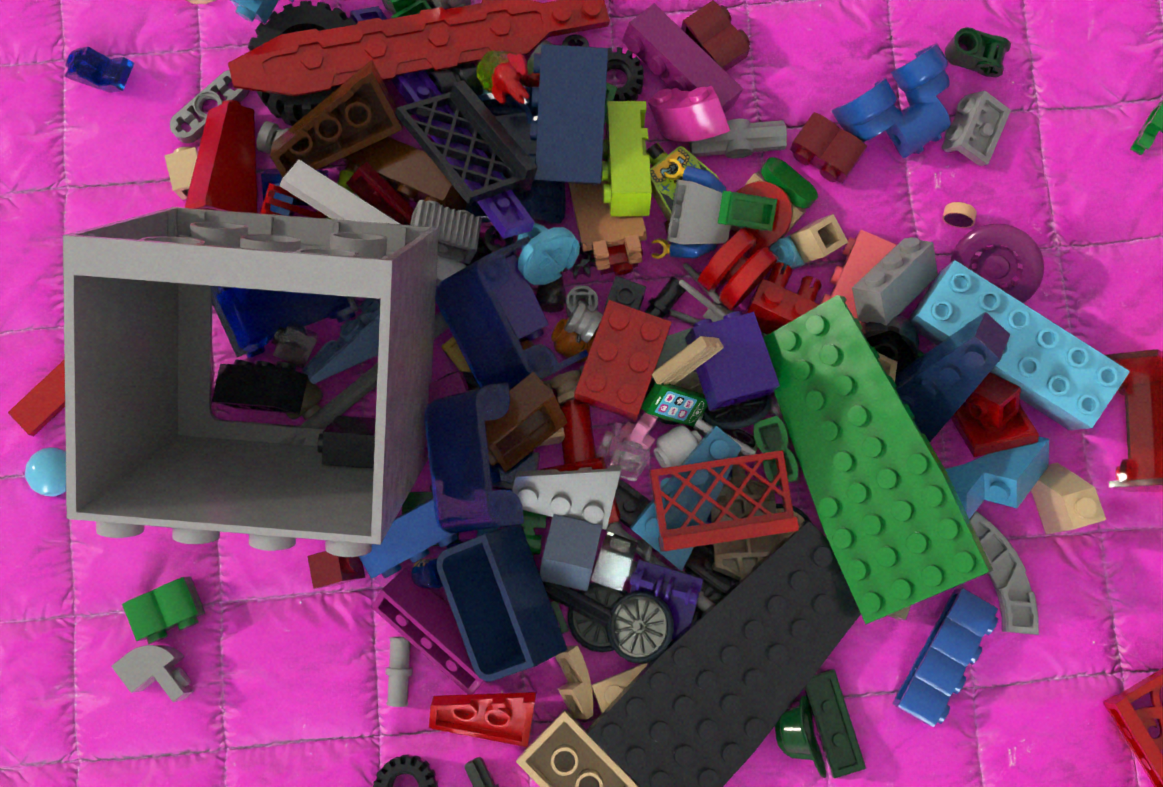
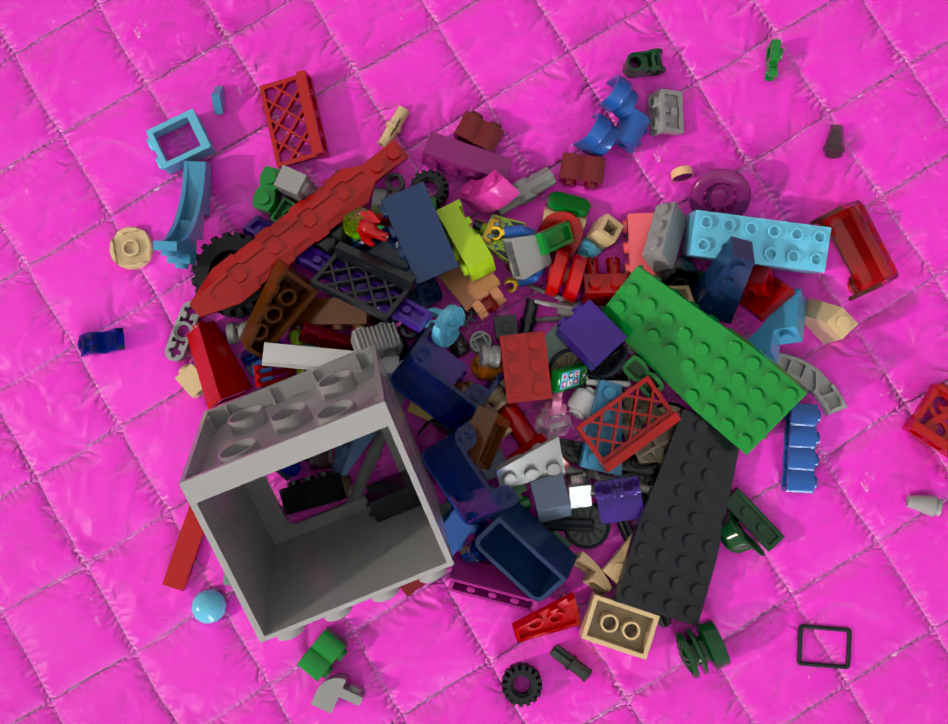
camera: 25 degrees left, 5 degrees up
light grey pin [385,637,413,707] -> none
pearl dark grey wheel [607,590,674,663] -> none
tan tile [652,336,724,385] -> none

